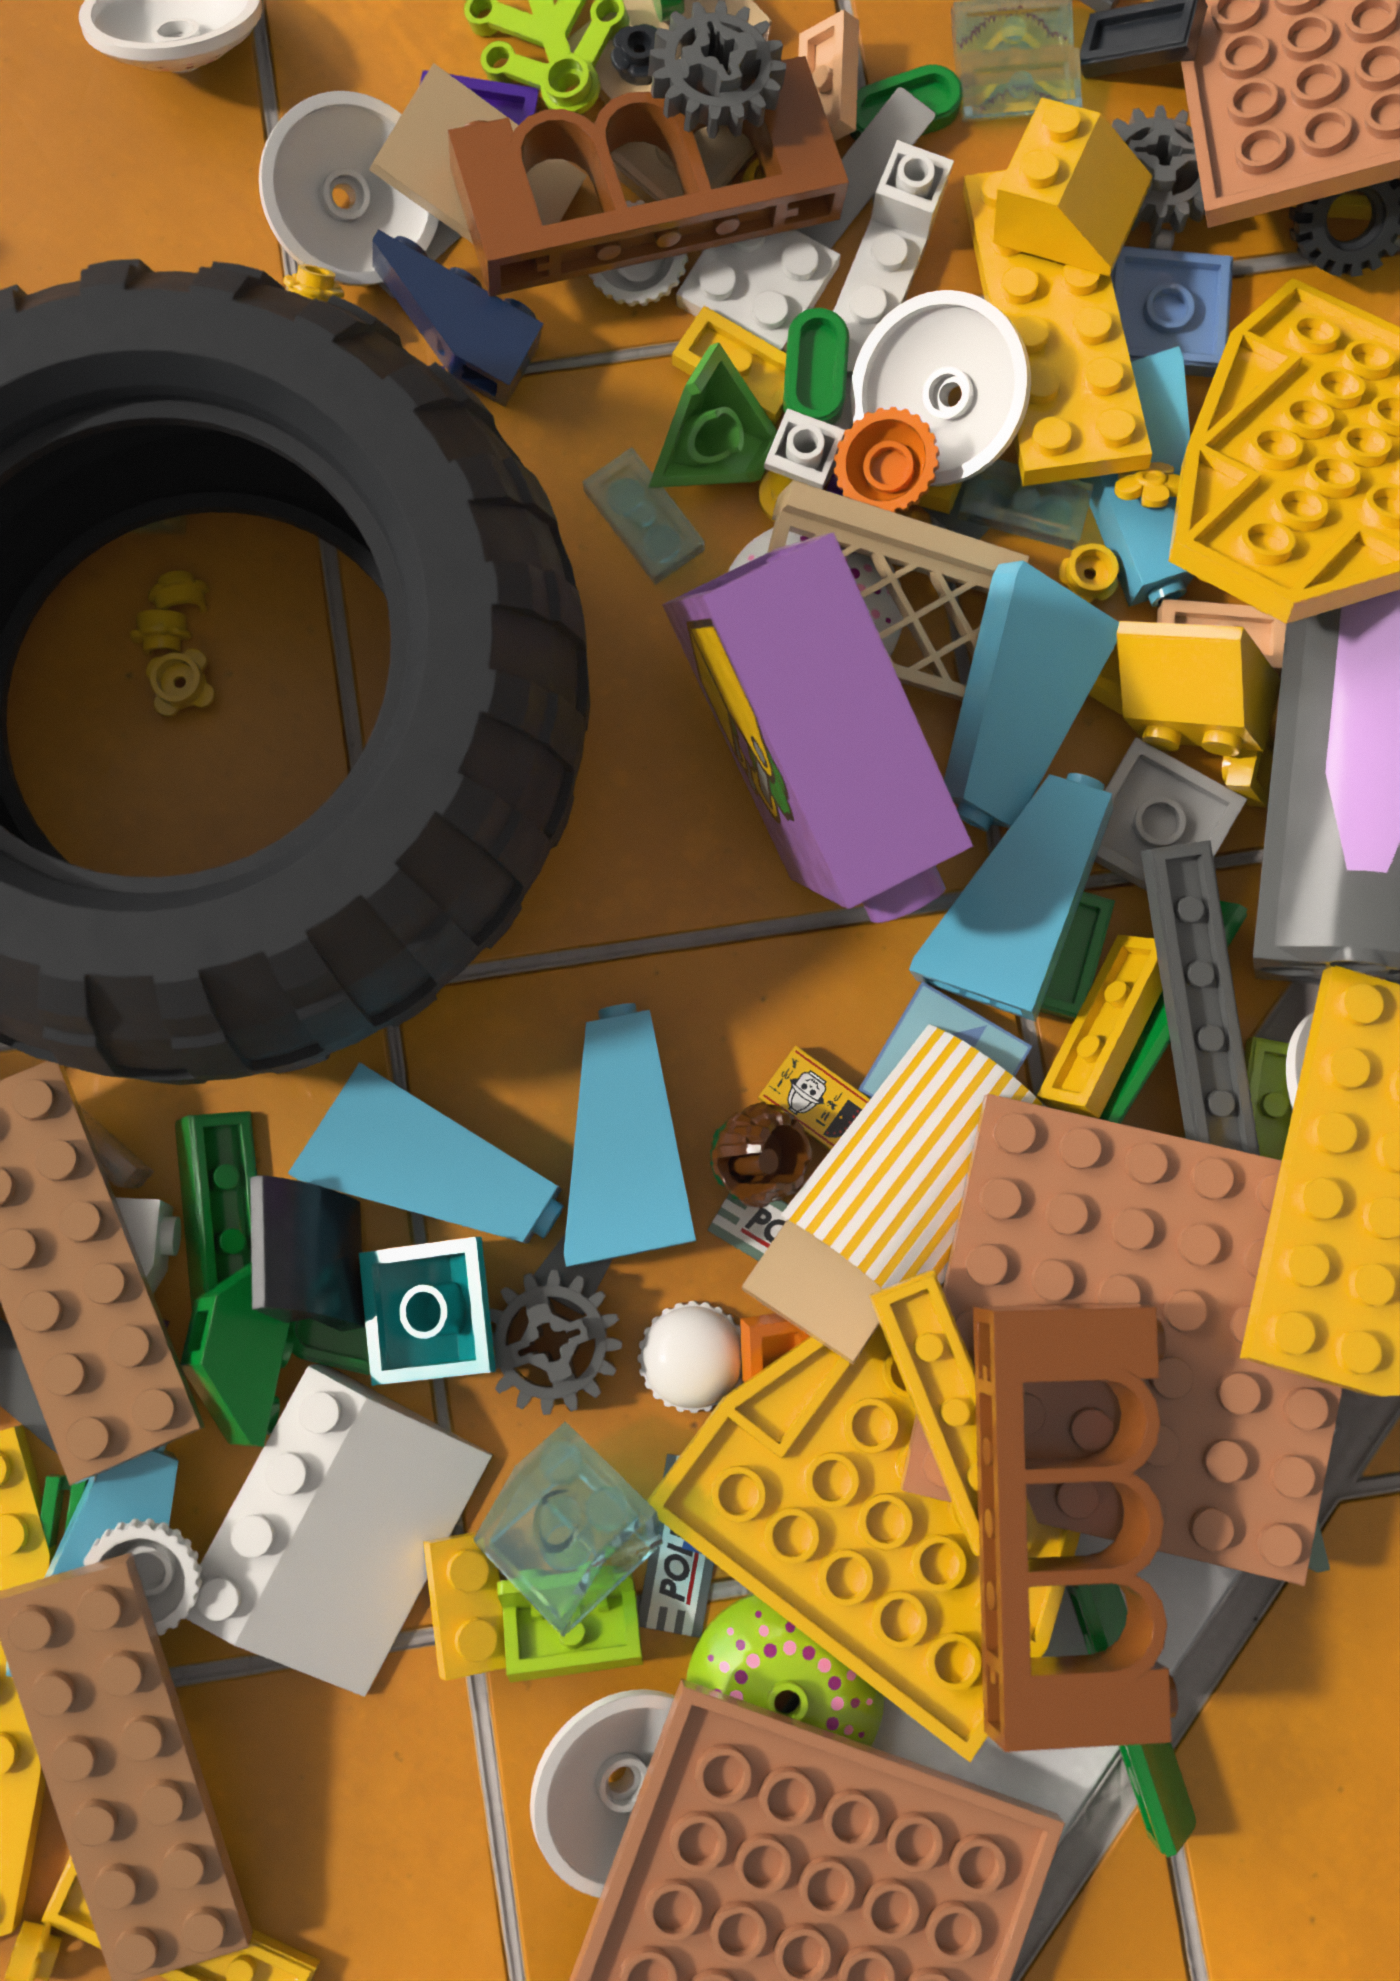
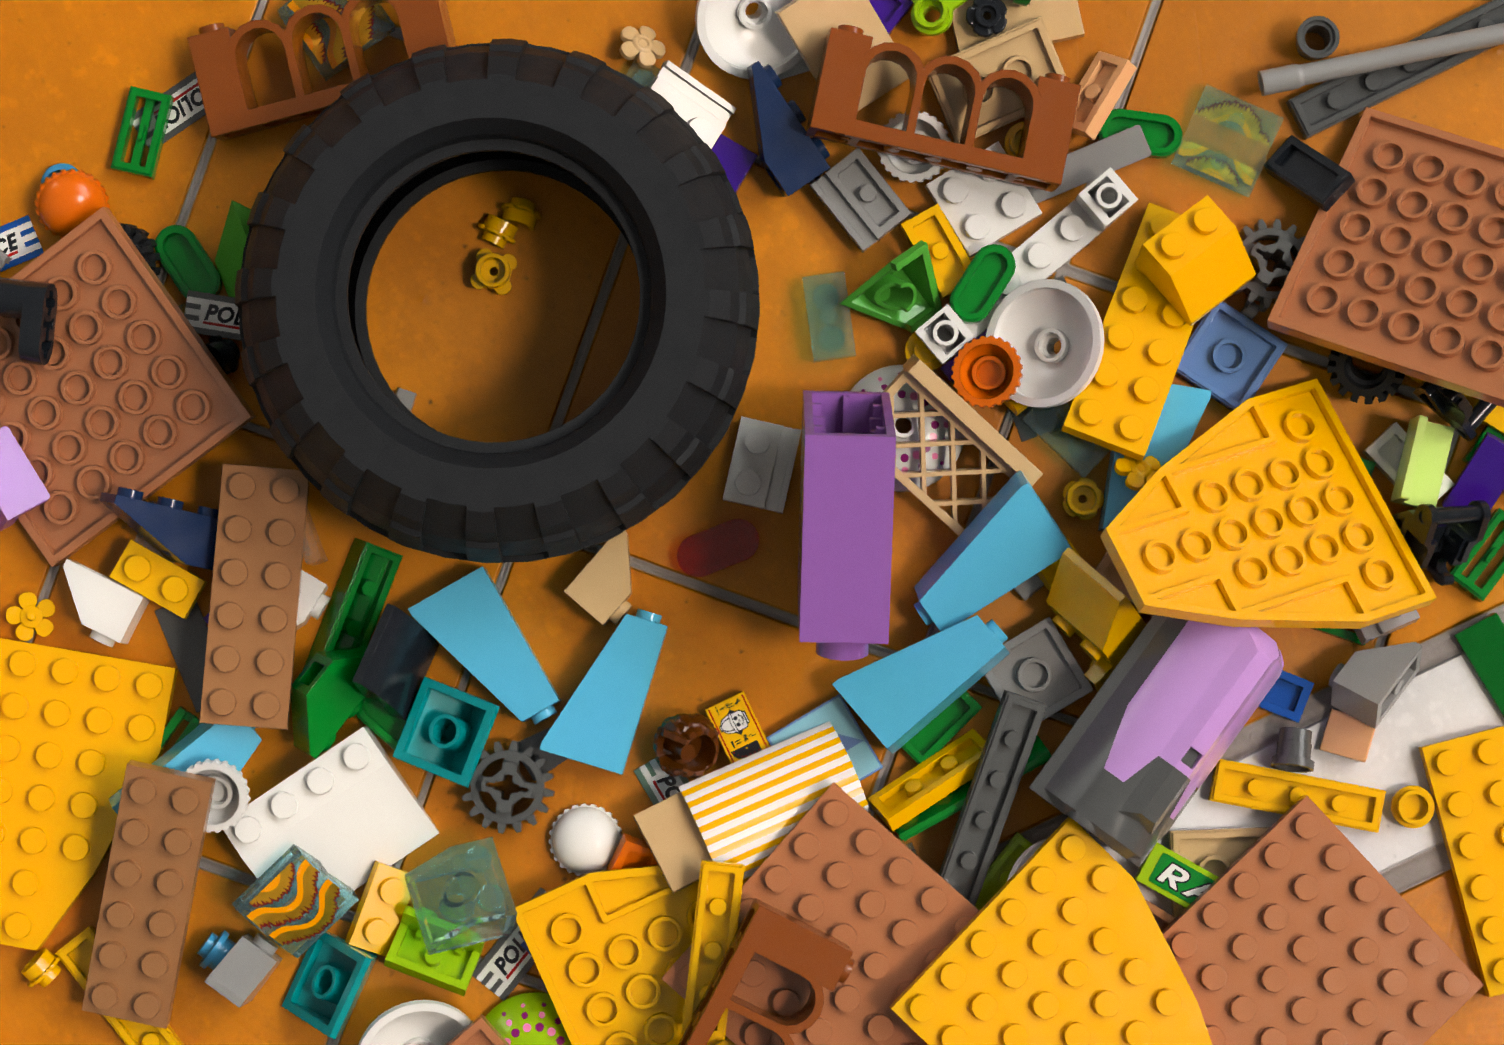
camera: 25 degrees right, 5 degrees up
yellow plate [283,264,344,302] -> none
dark grey gear [648,0,786,139] -> none
none -> dark azure plate [197,930,236,970]
none -> light grey slope [204,933,283,1008]
none -> slope [232,844,359,958]
none -> teal slope [282,930,378,1039]
none -> tan slope [564,531,632,626]
none -> clear red tile [677,519,759,578]
none -> white plate [723,416,801,514]
none -> light grey plate [810,148,911,253]
none -> light grey piece [1014,574,1044,601]

